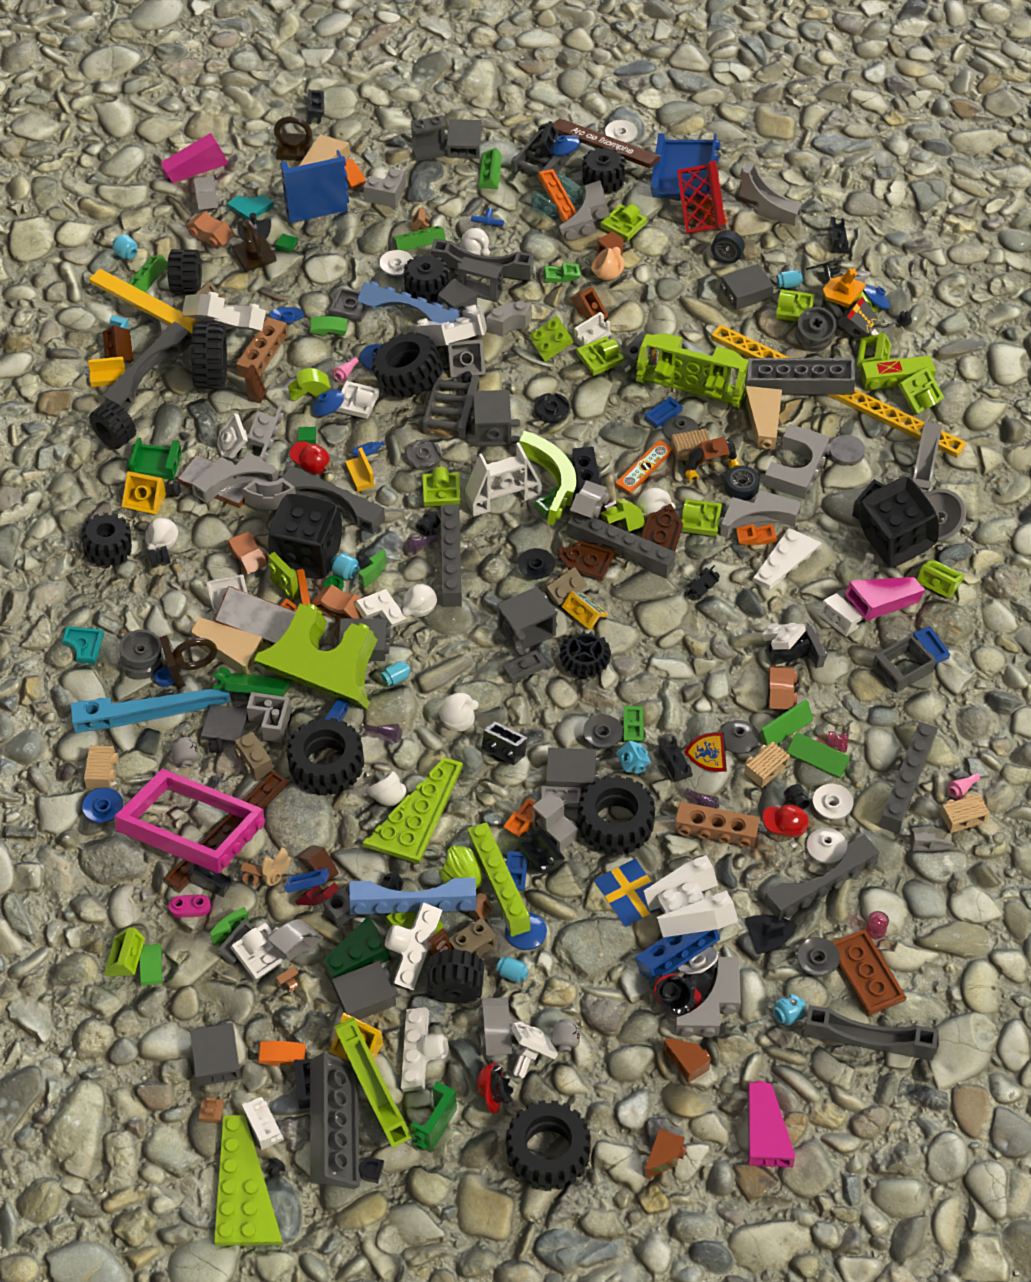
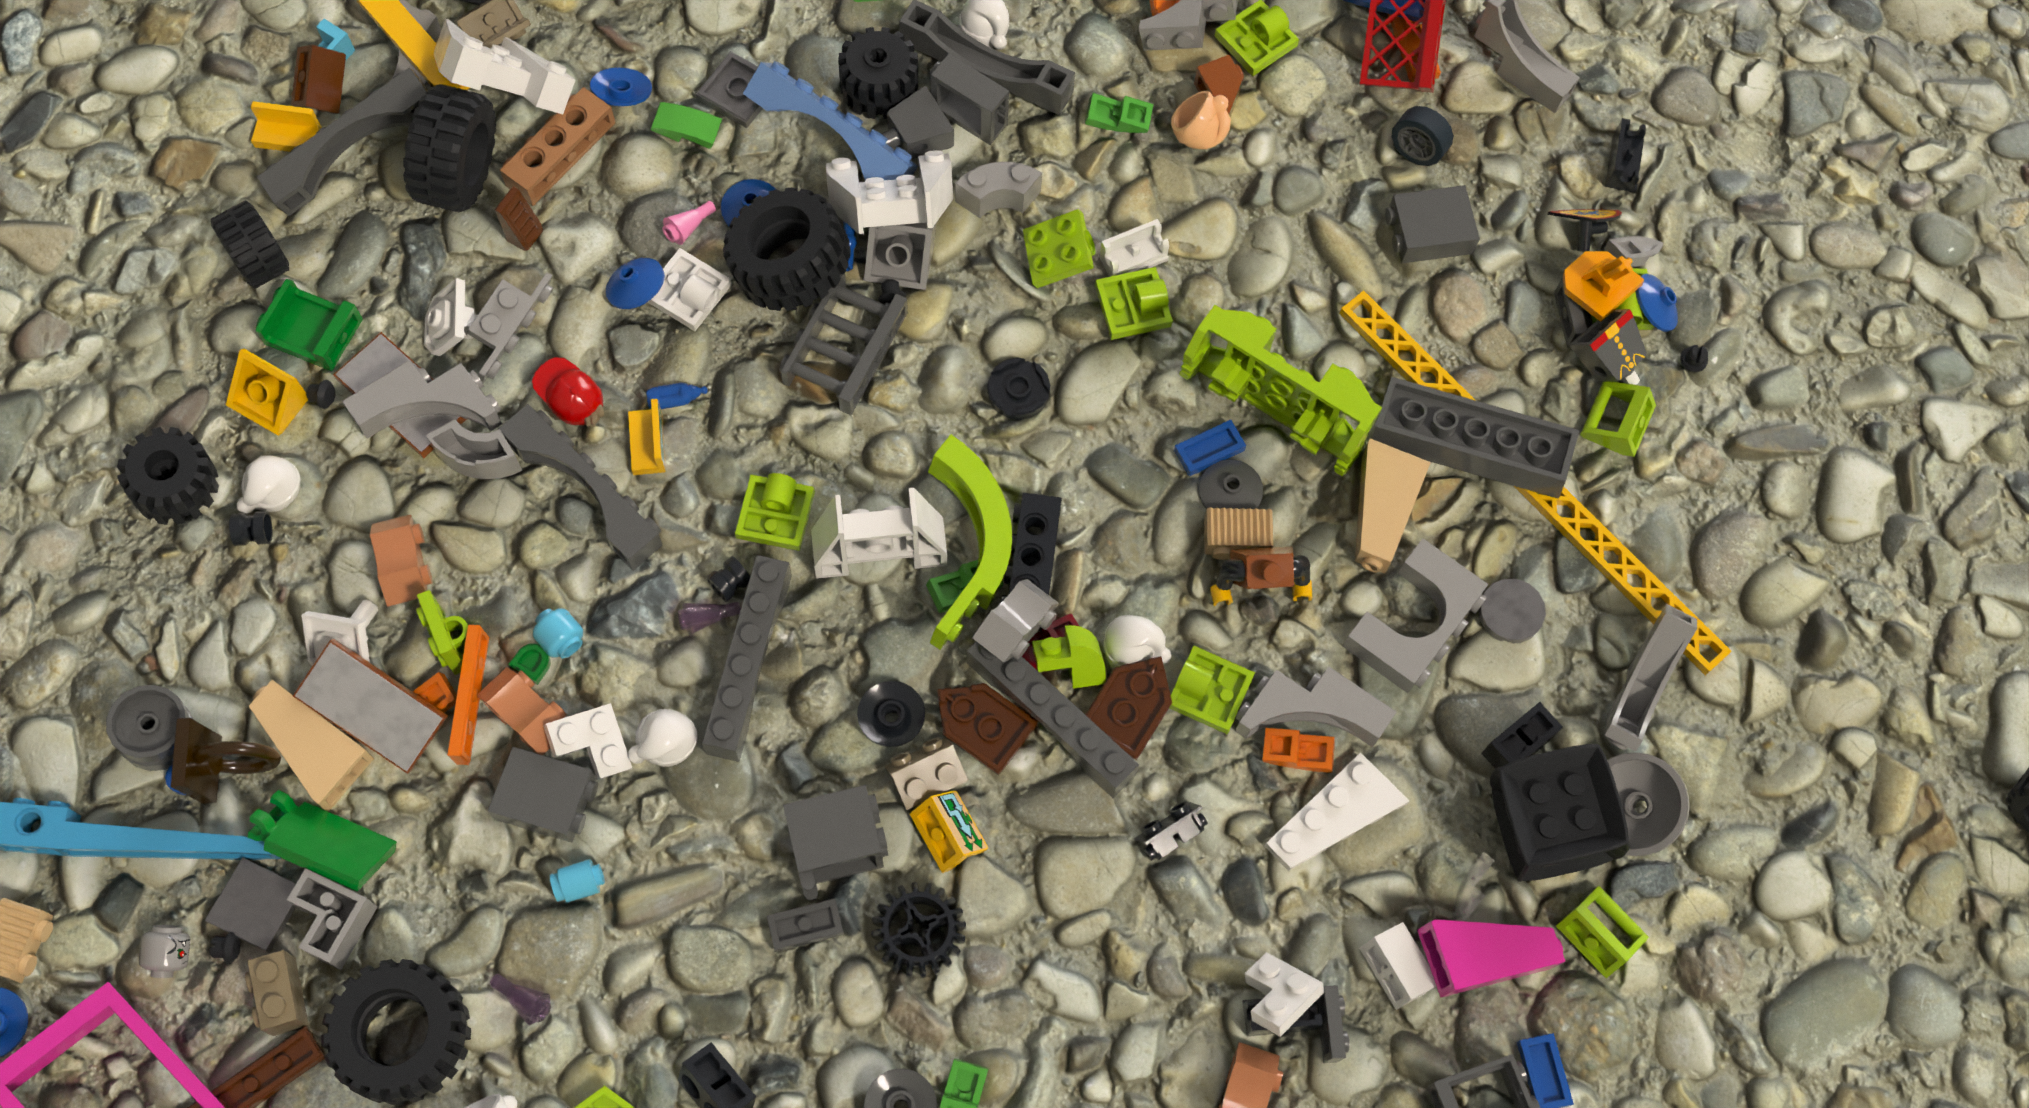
camera: 10 degrees right, 15 degrees up
teal tile [62,626,105,664] -> none
lime piece [254,603,378,710] -> none
black piece [268,494,342,579] -> none
lime brick [288,368,330,402] -> none
green tile [298,427,317,444] -> none
blue beam [325,697,350,722] -> none
bright green slope [359,549,387,588] -> none
white dish [380,250,413,276] -> none
flat silver tile [406,439,442,471] -> none
white piece [439,693,479,732] -> none
dark grey container [474,390,520,447] -> none
dark orange slope [570,286,609,320] -> none
tile [615,440,673,496] -> none
dark grey torso [618,332,657,374] -> none
black wheel [724,466,760,501] -> none
lime plate [776,289,815,322] -> none
medium azure brick [777,270,803,289] -> none
dark grey wheel [795,307,836,352] -> none
lime brick [860,355,936,390] -> none
lime plate [898,367,944,415] -> none

